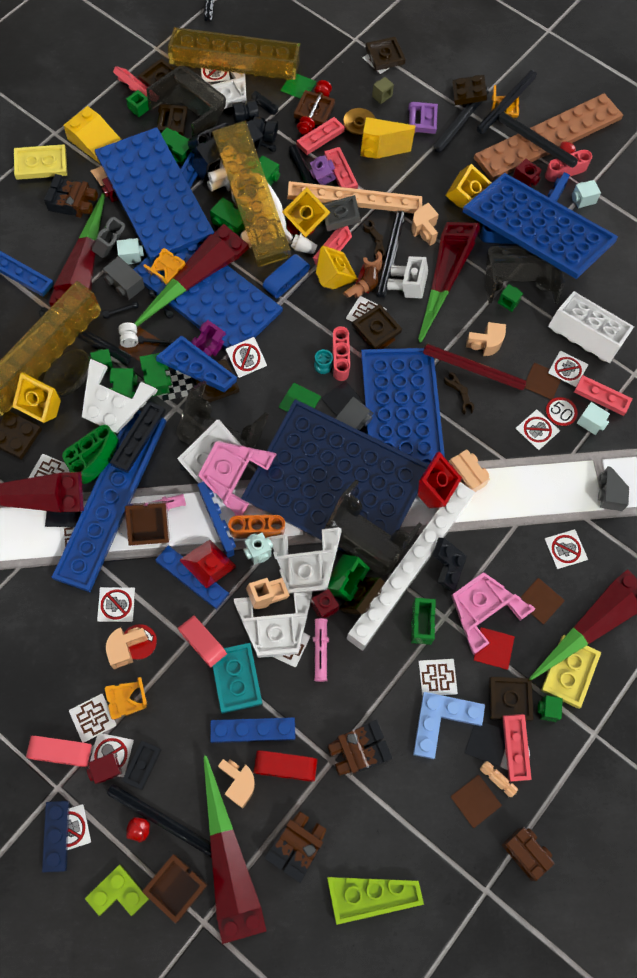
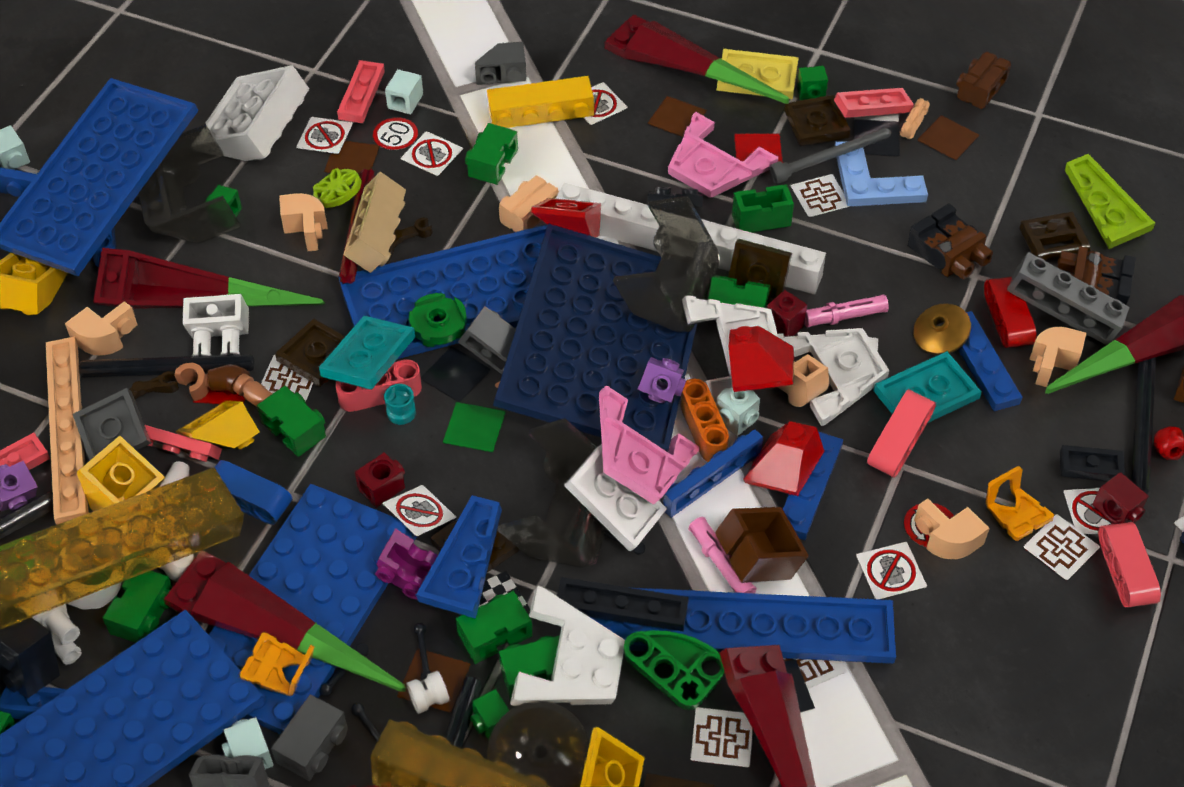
camera: 100 degrees left, 15 degrees down
none -> green brick [257,386,326,457]
none -> lime wheel [313,168,362,208]
none -> teal plate [319,316,416,390]
none -> tan brick [343,172,406,273]
none -> dark red brick [355,452,405,508]
none -> green plate [409,293,467,347]
none -> green brick [465,123,518,185]
none -> yellow brick [487,76,594,128]
none -> medium lavender brick [638,357,686,403]
none -> red slope [729,326,794,392]
none -> dark grey piece [769,128,891,185]
none -> pearl gold dish [914,304,971,355]
none -> dark grey brick [1006,252,1130,345]
none -> dark brown plate [1019,212,1090,261]

